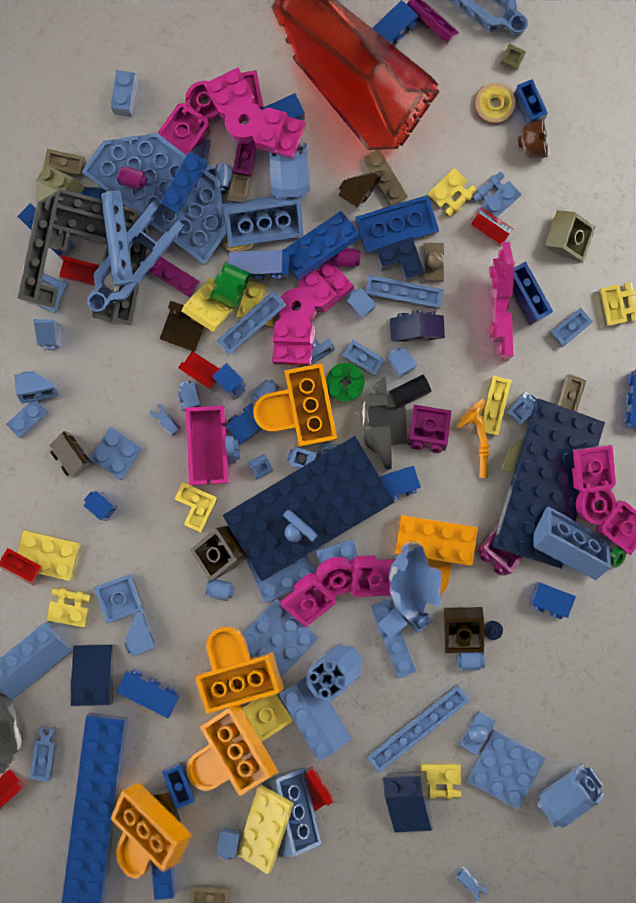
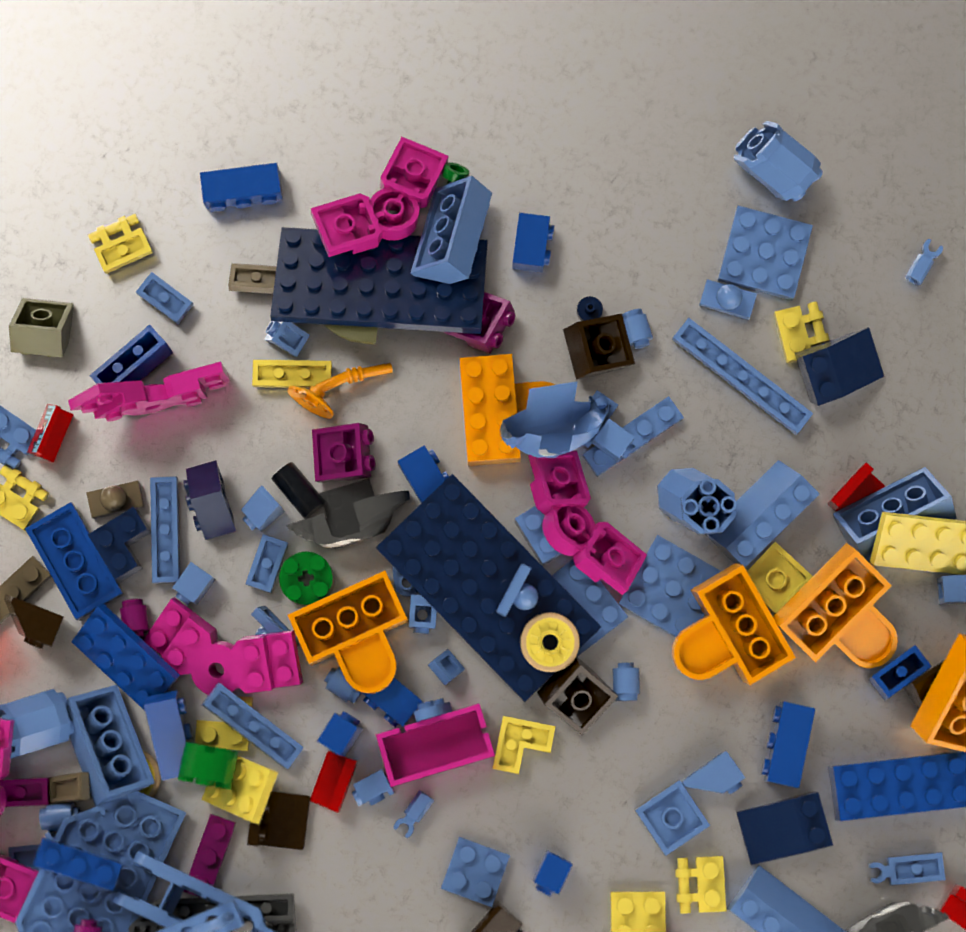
camera: 105 degrees left, 5 degrees down
none -> light yellow wheel [520,613,580,672]

